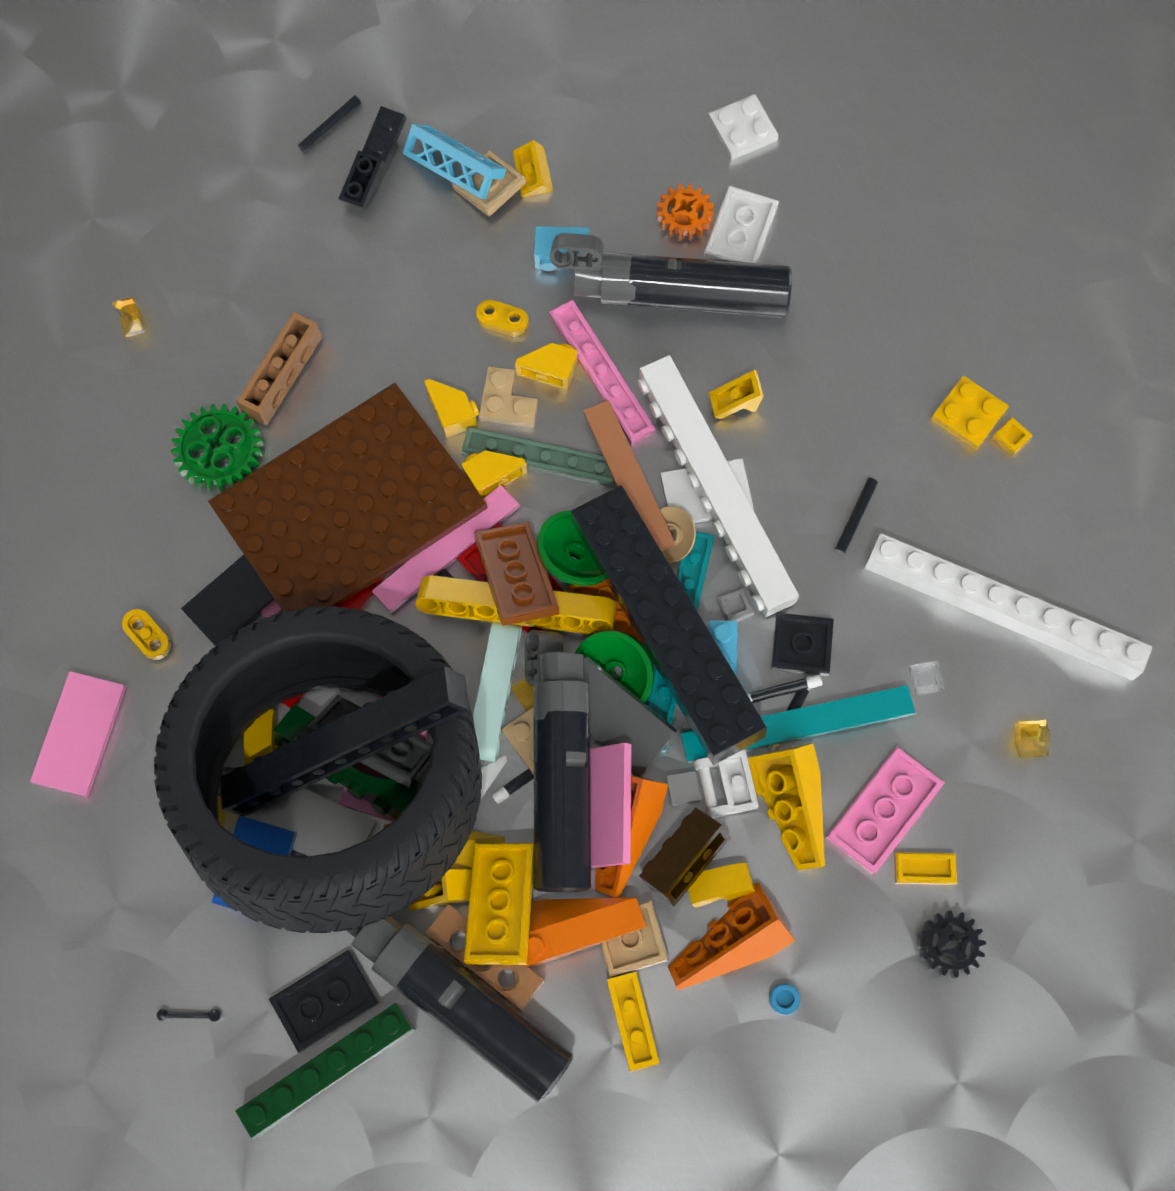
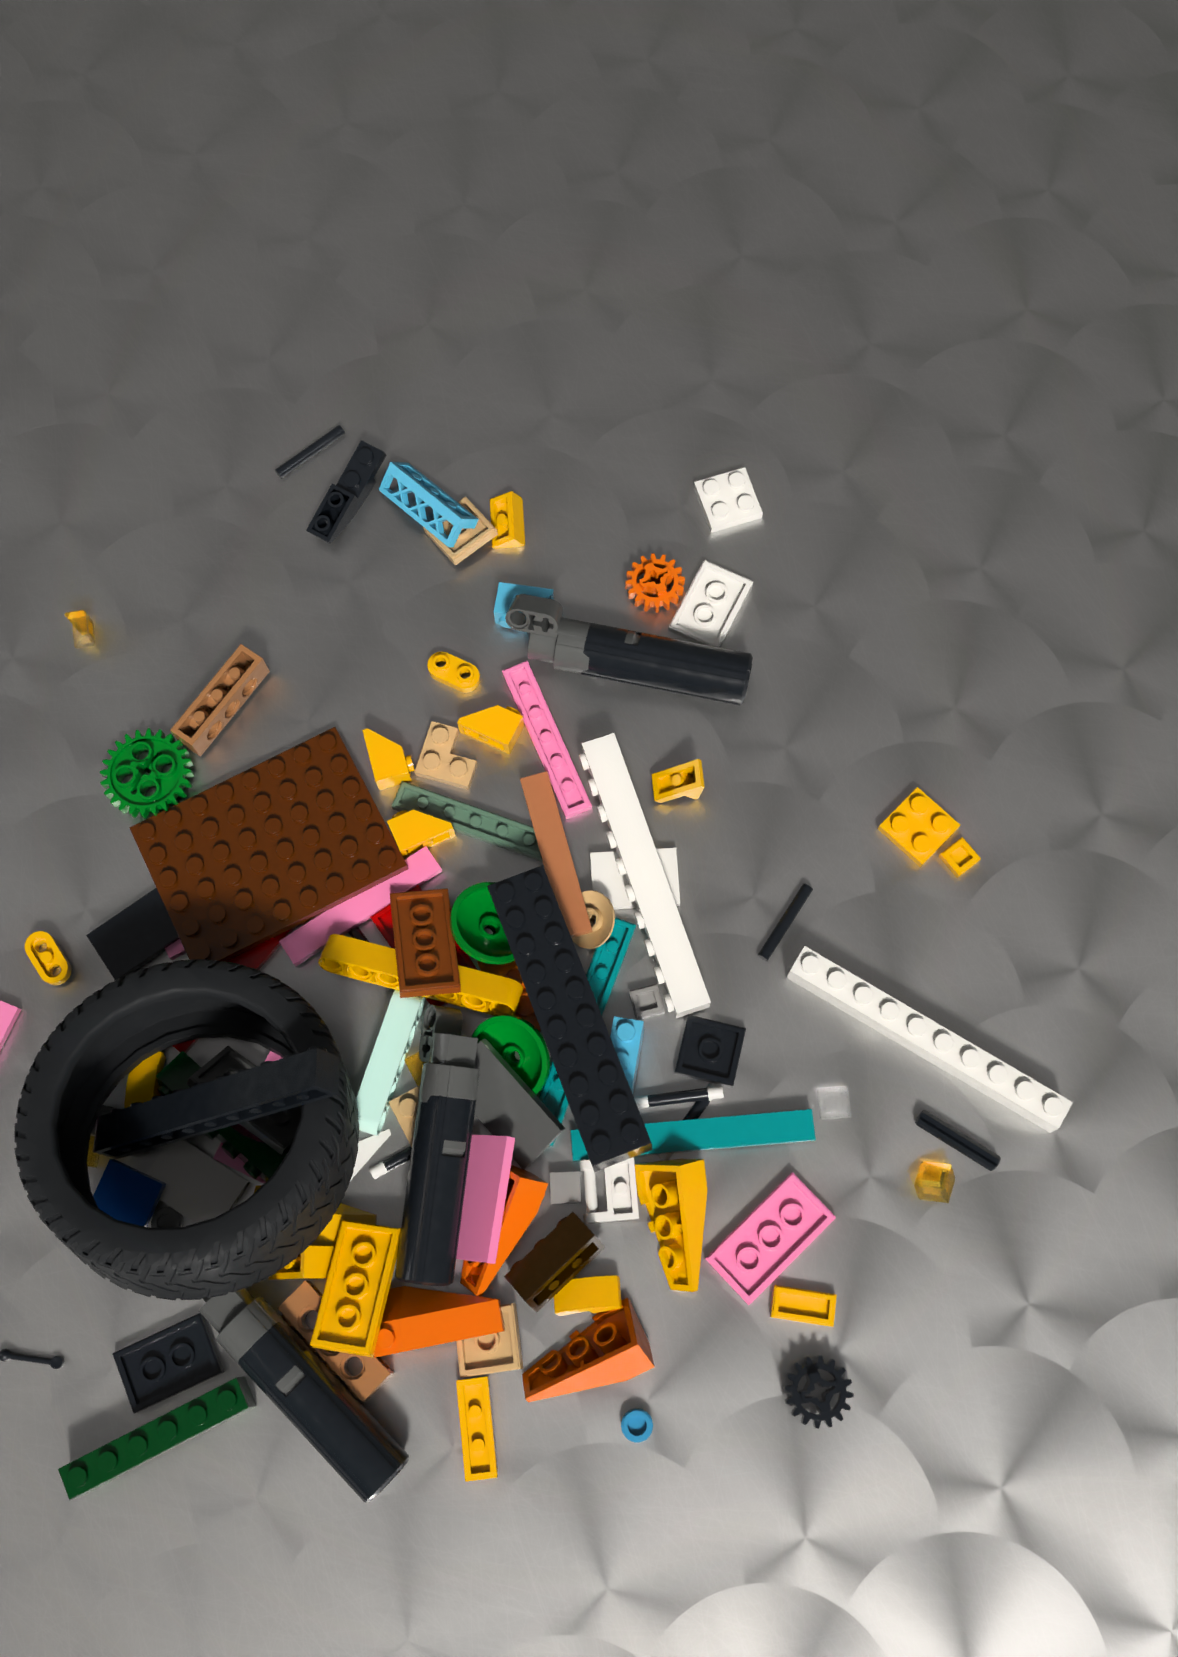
camera: 10 degrees right, 0 degrees up
none -> black axle [915,1110,1001,1171]

